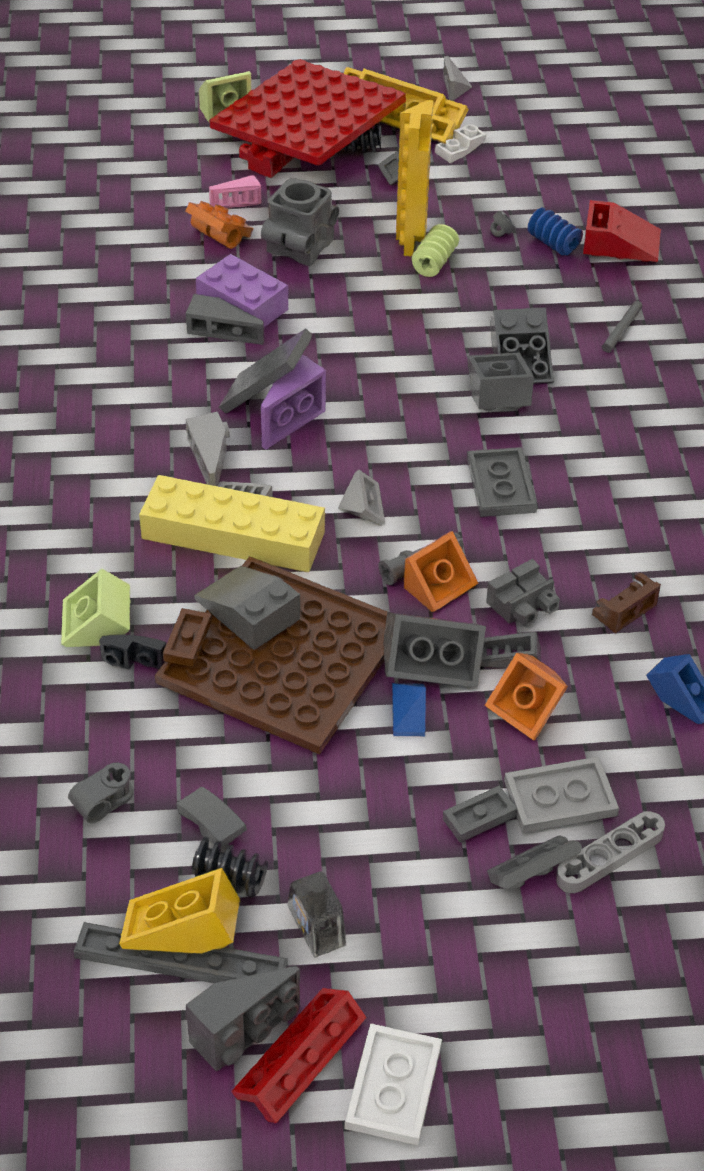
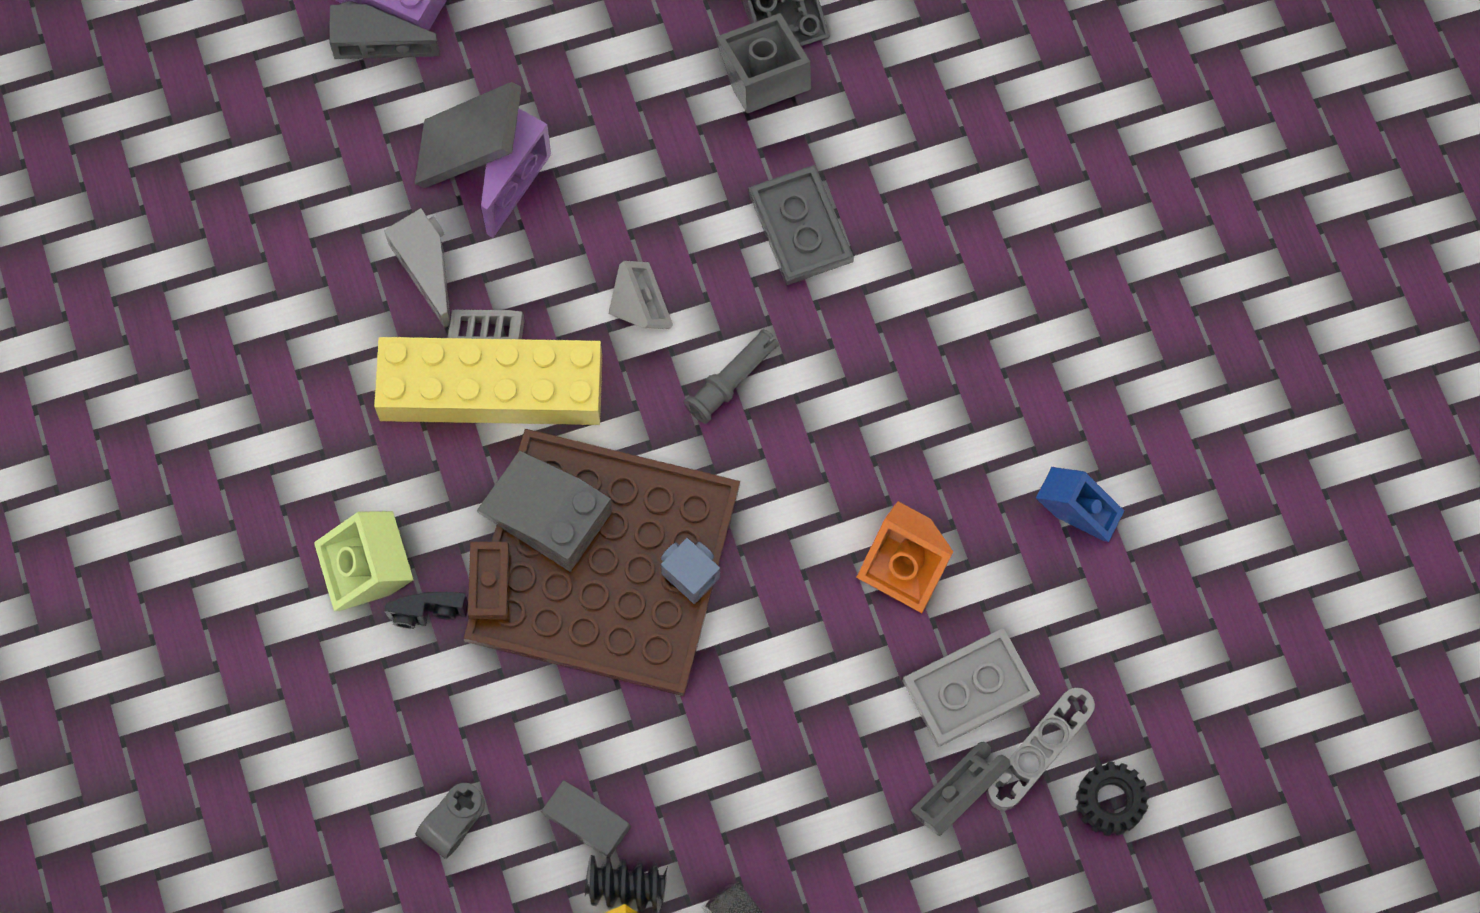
camera: 15 degrees left, 25 degrees up
dark grey slope [383,612,486,688] -> none
blue slope [392,683,426,737] -> none
orange slope [404,531,479,612] -> none
dark grey plate [443,785,517,843] -> none
dark grey slope [480,631,541,668] -> none
dark grey hips [486,559,560,627] -> none
reddish brown hinge [592,573,661,634] -> none
none -> sand blue brick [661,538,720,604]
none -> black tyre [1075,762,1149,836]

